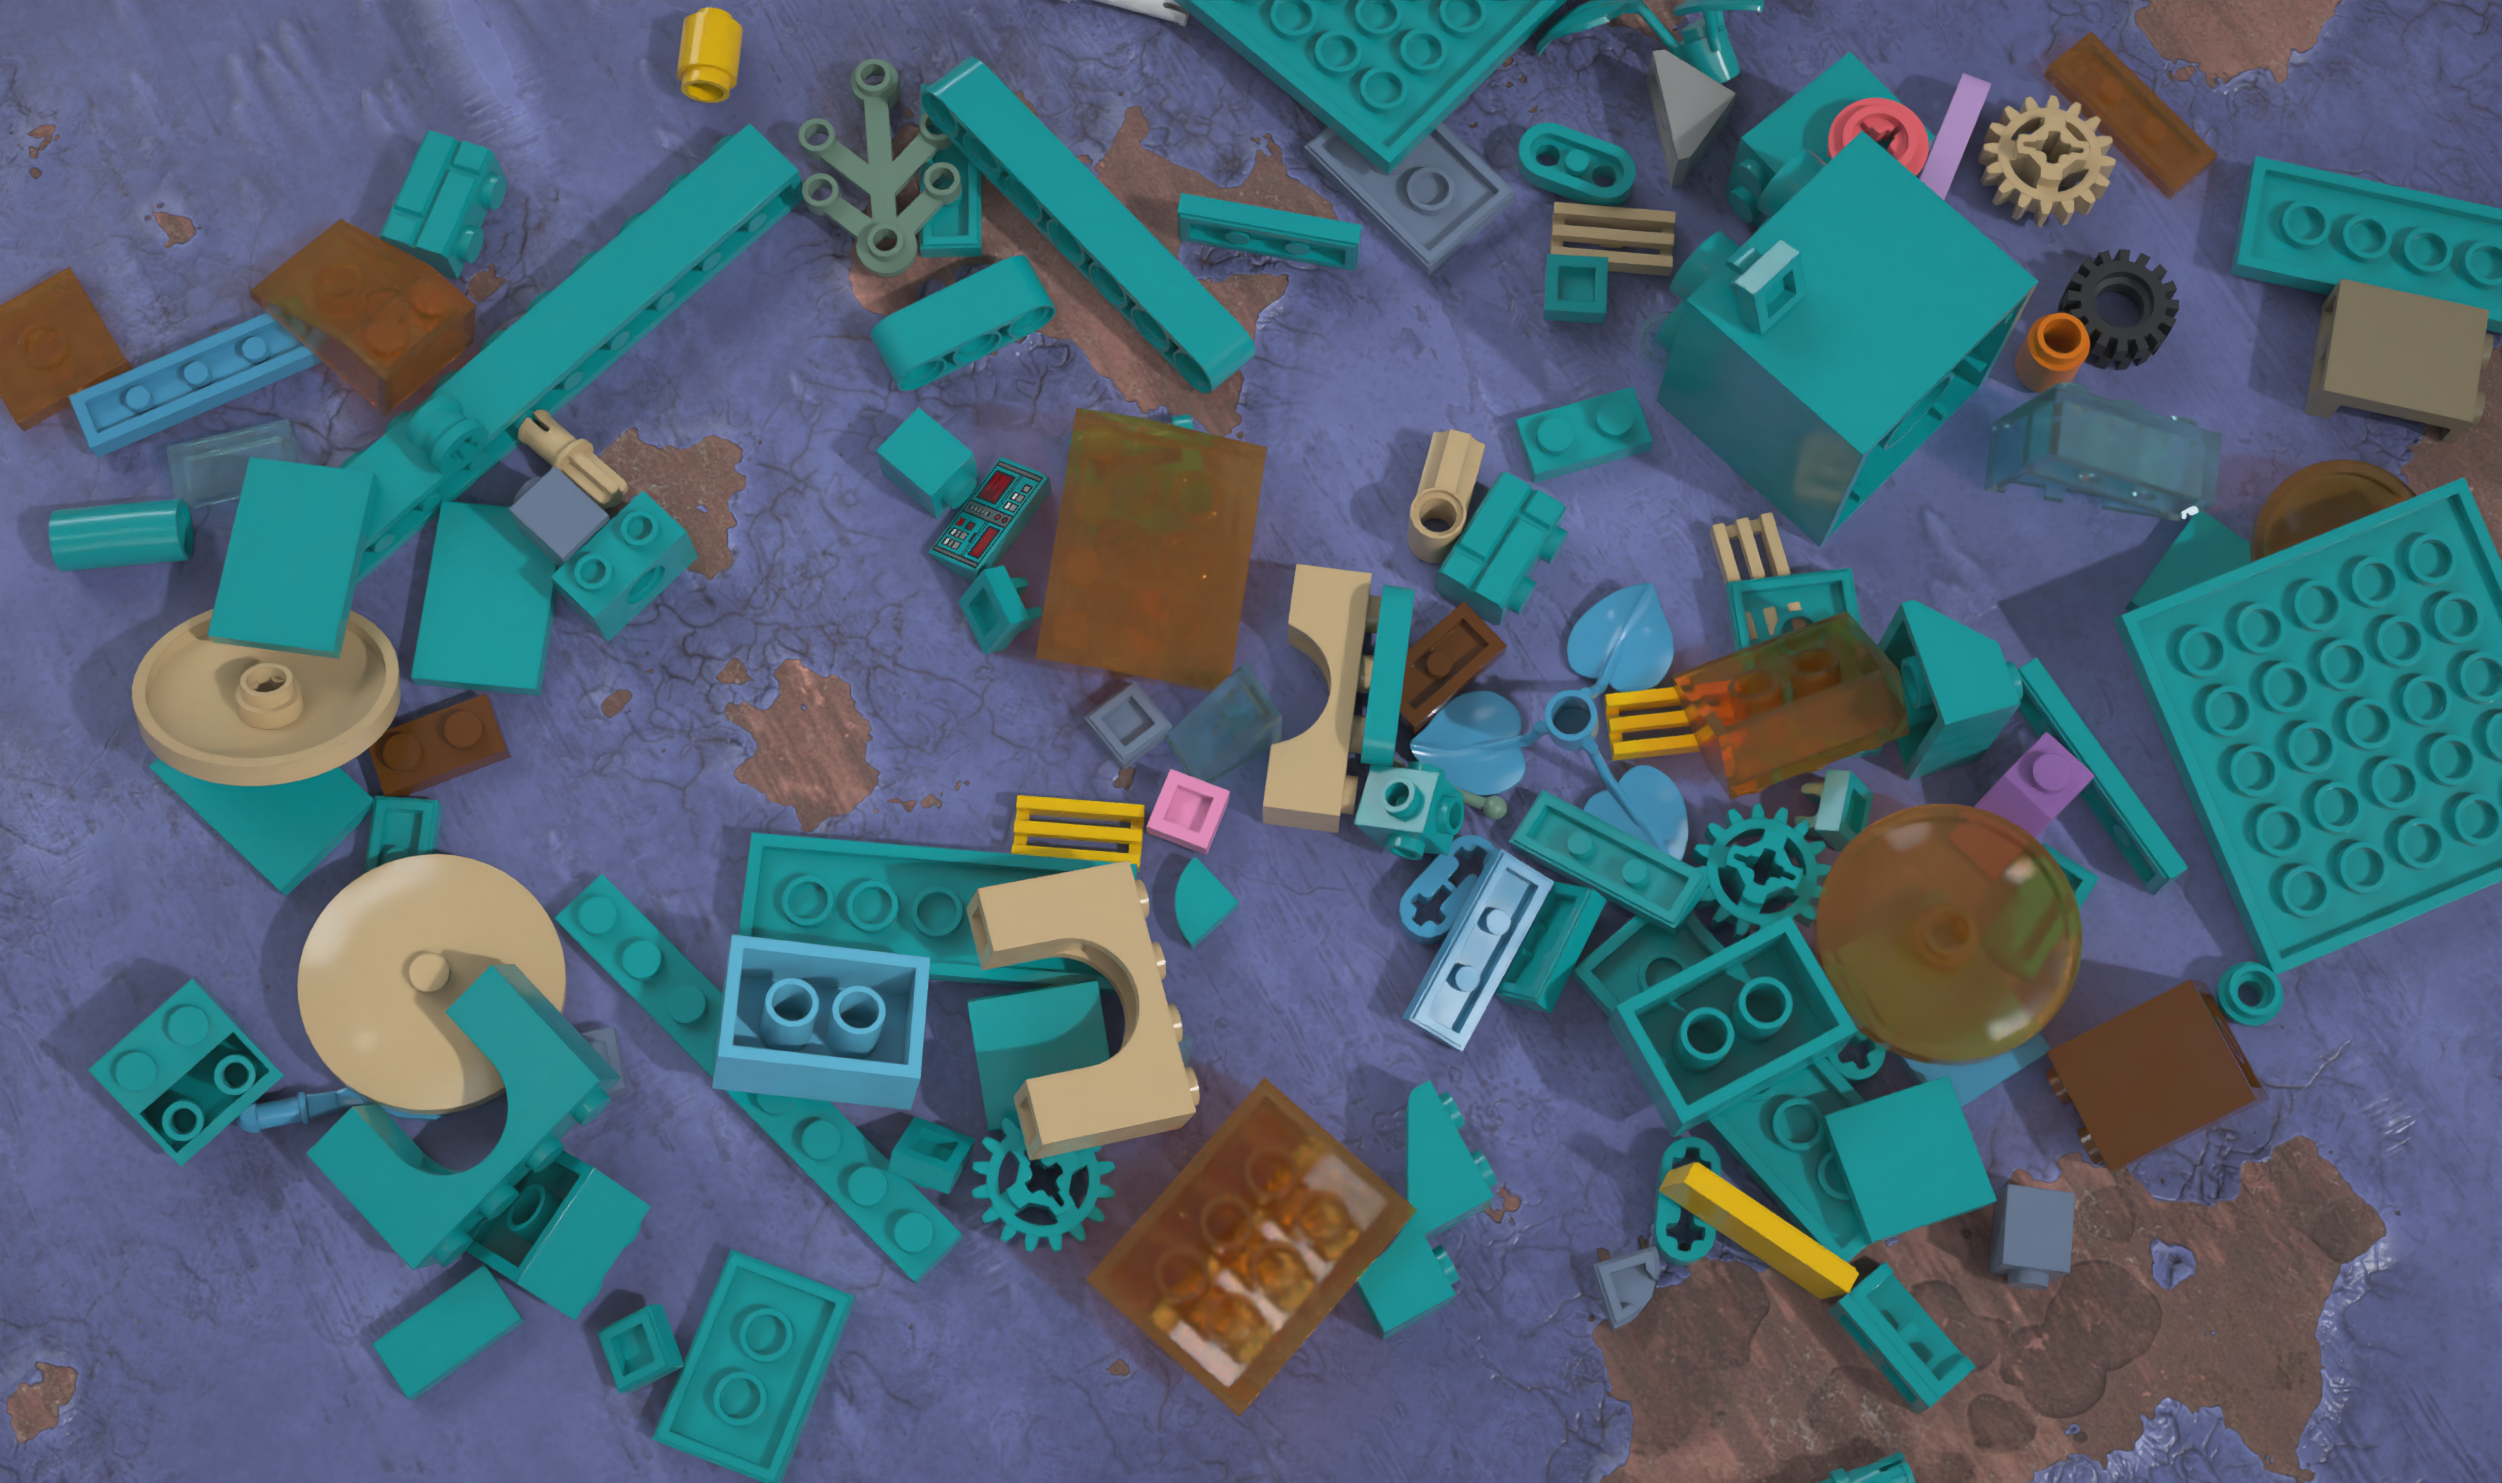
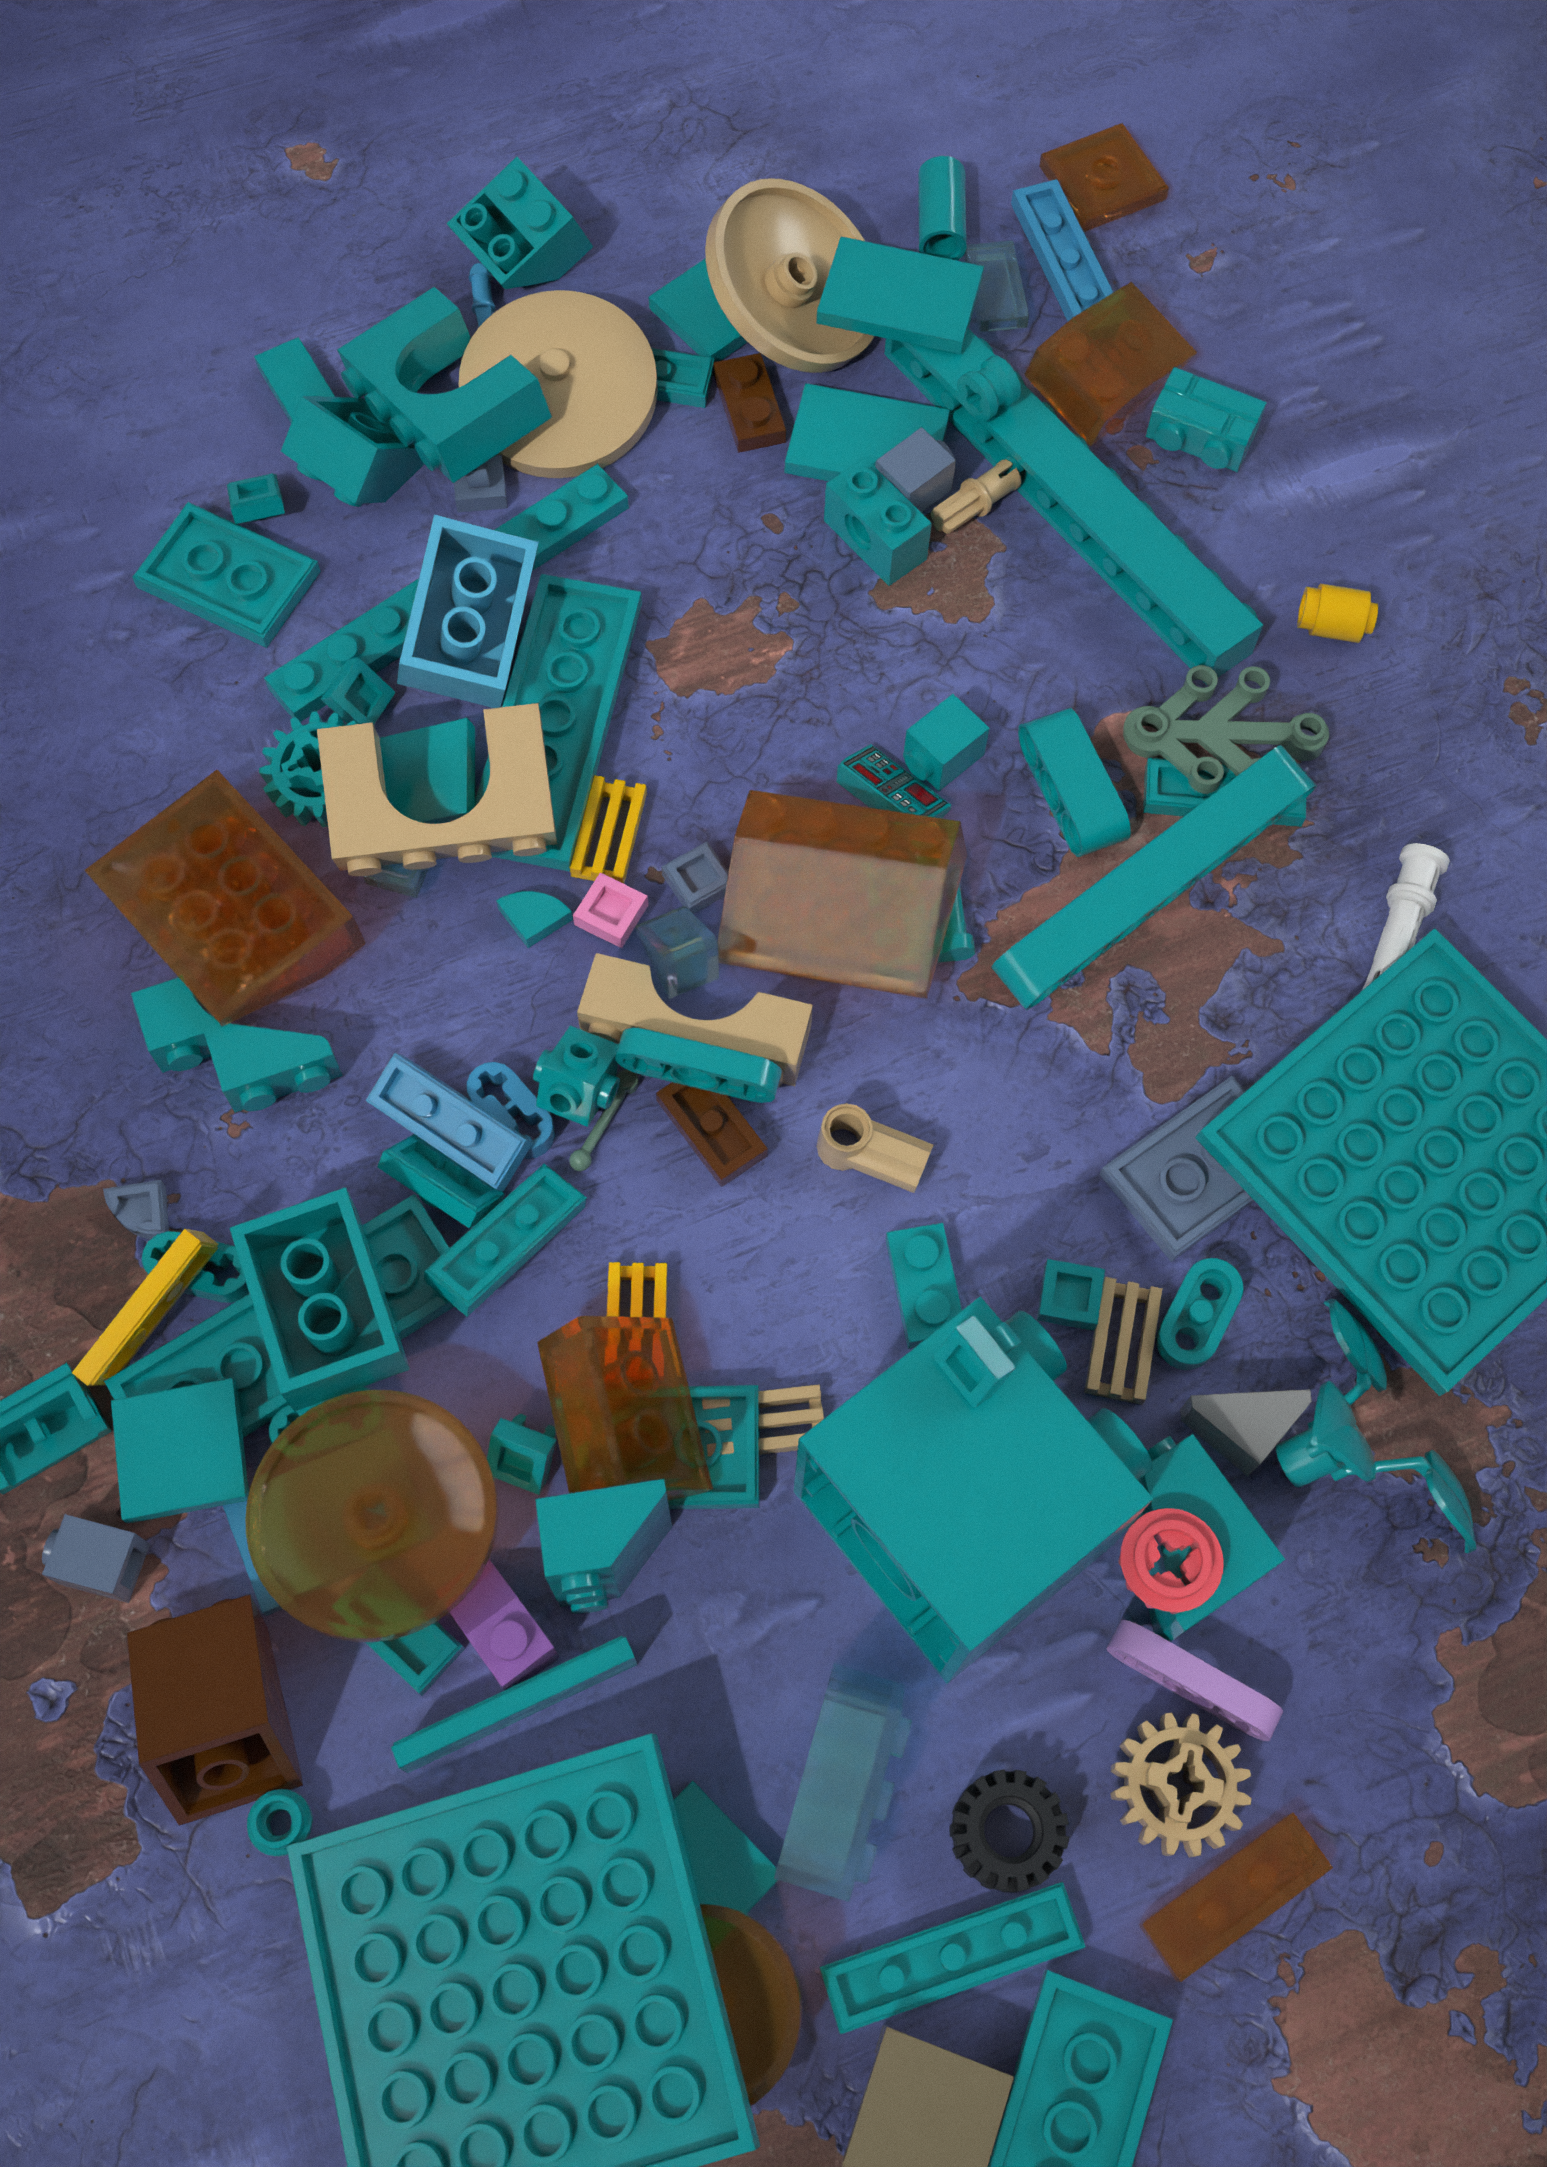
camera: 95 degrees right, 5 degrees down
teal tile [958,565,1043,655] -> none
teal tile [1177,193,1362,271] -> none
dark azure plant [1410,582,1688,861] -> none
teal brick [1435,471,1569,626] -> none
teal gear [1691,803,1833,942] -> none
orange brick [2015,313,2090,394] -> none
none -> teal tile [819,1882,1086,2035]

